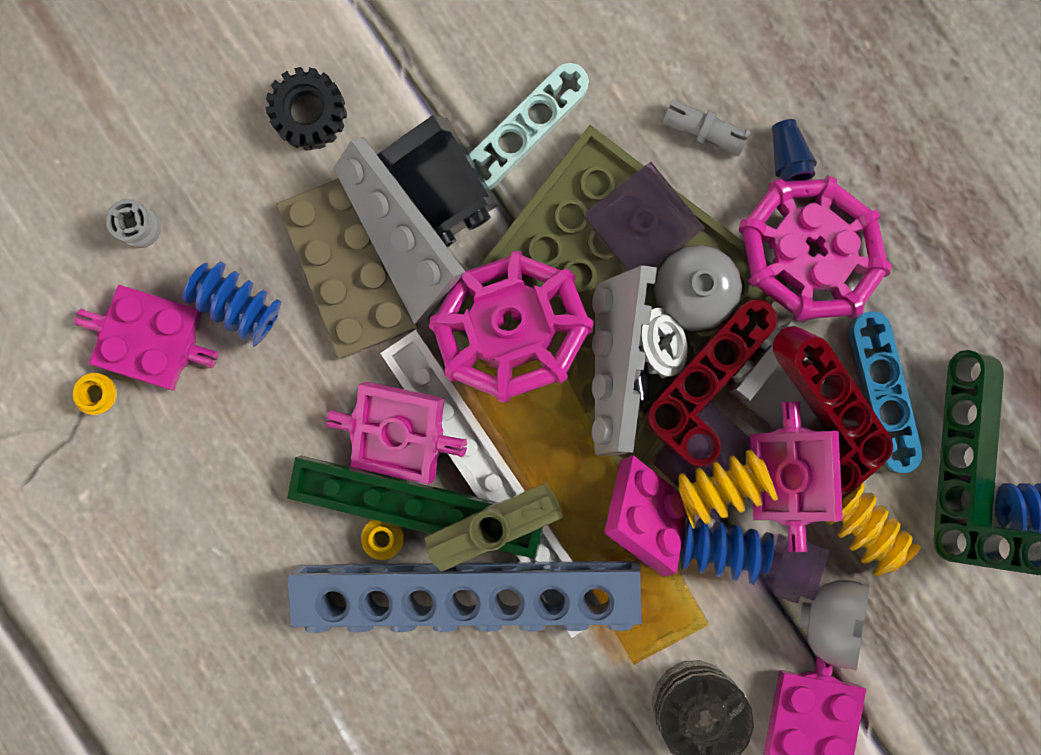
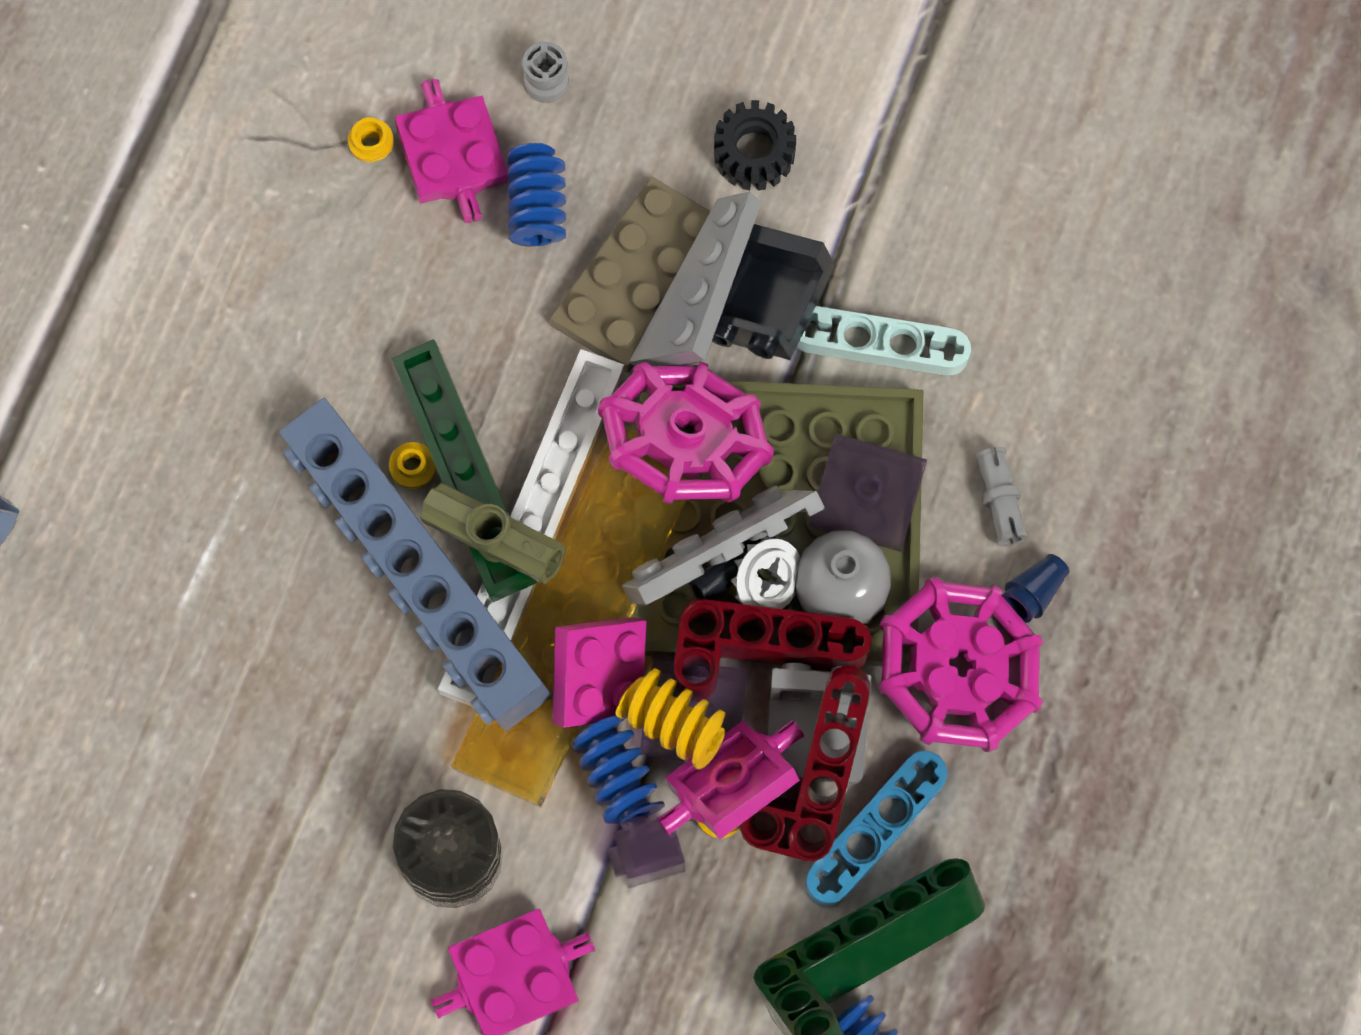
camera: 55 degrees right, 15 degrees down
dark pink plate [326,382,467,485] -> none
light grey cylinder [799,580,870,670] -> none
yellow piece [826,483,921,577] -> none

